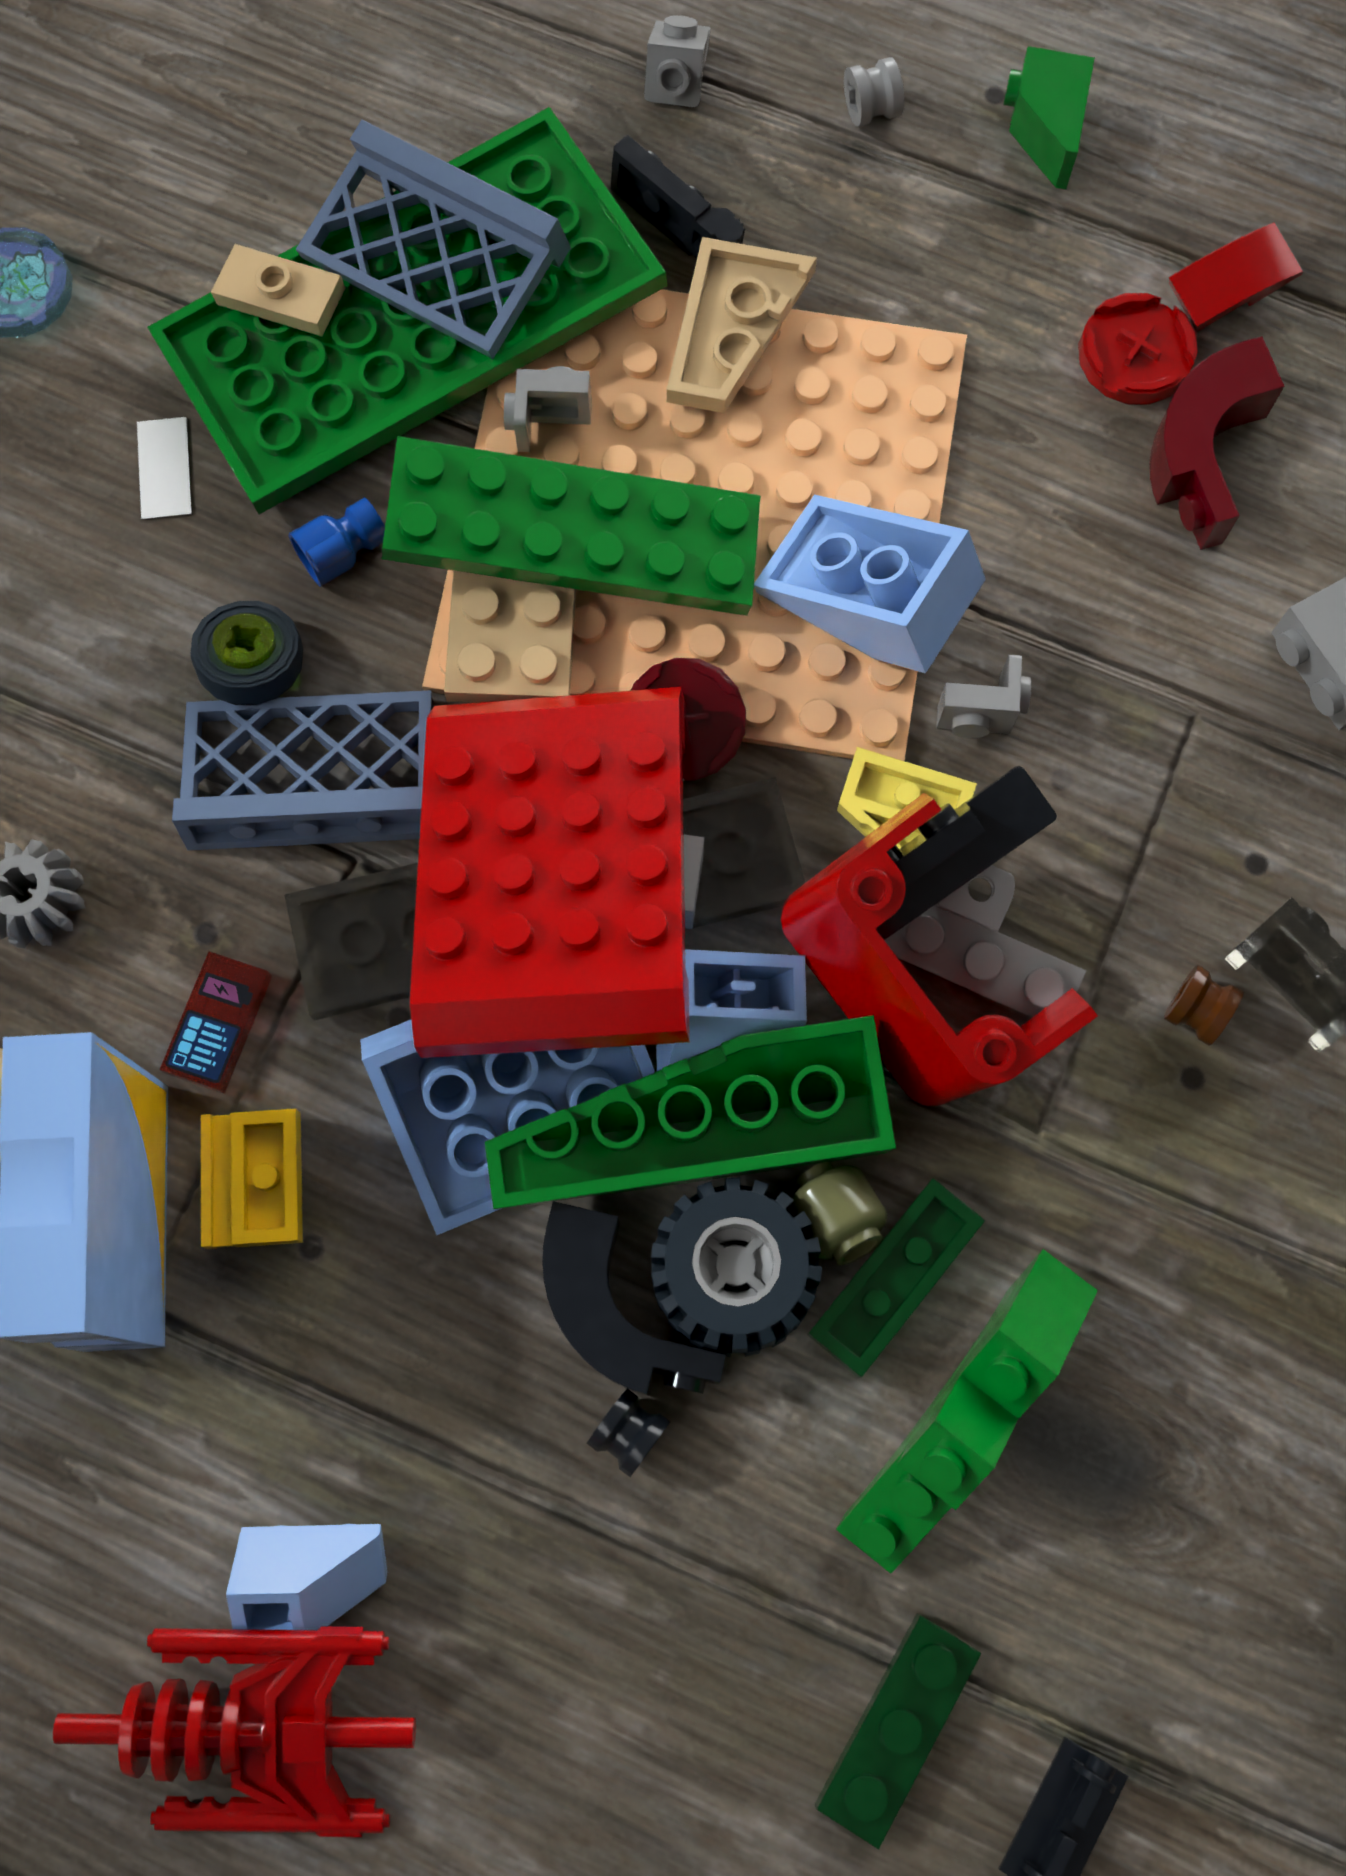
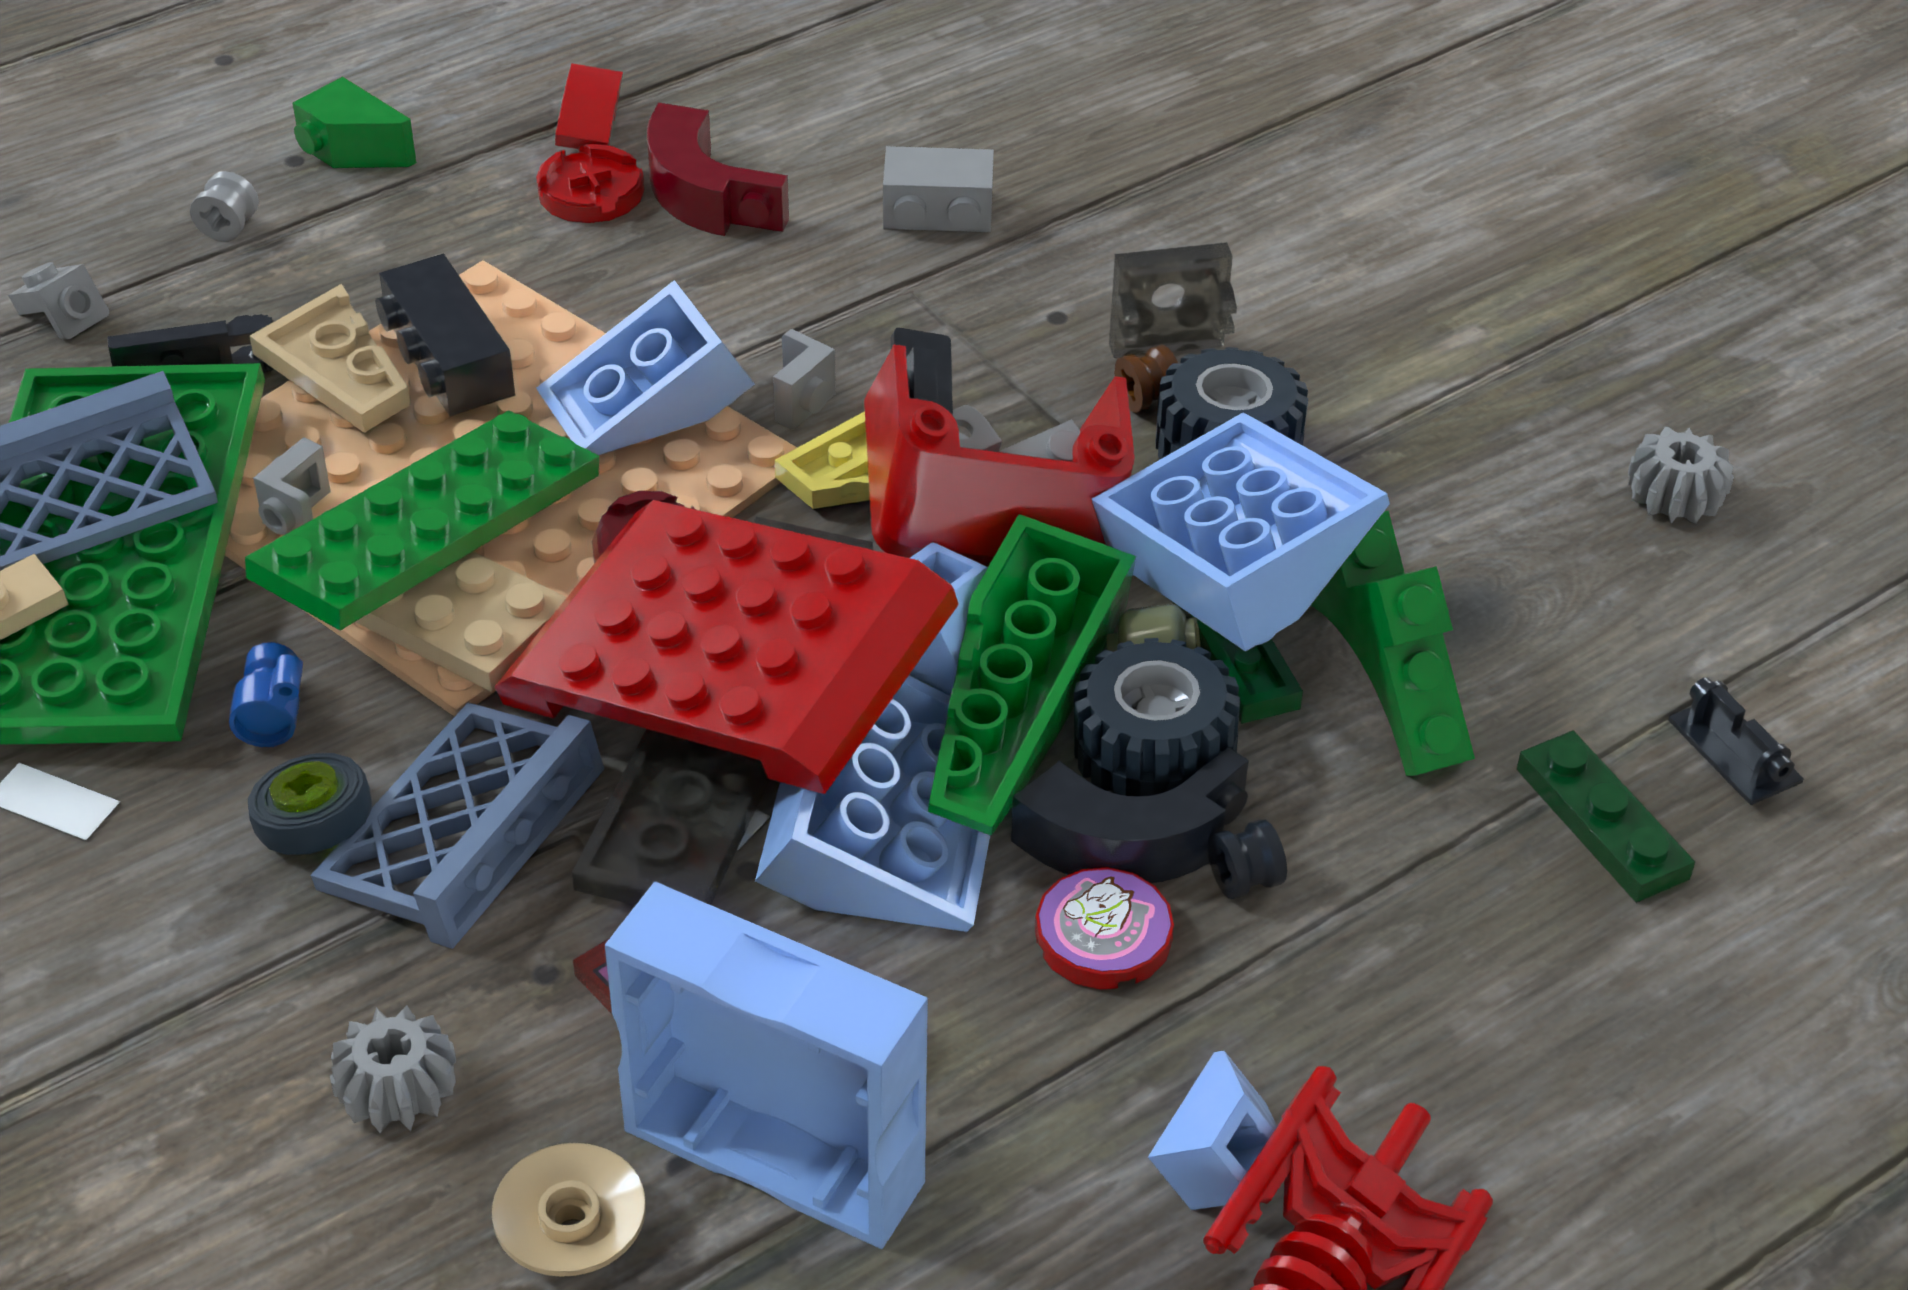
camera: 60 degrees left, 30 degrees down
none -> black brick [375,253,515,416]
none -> tile [1035,867,1174,990]
none -> light blue slope [1091,412,1390,651]
none -> black wheel [1155,347,1309,459]

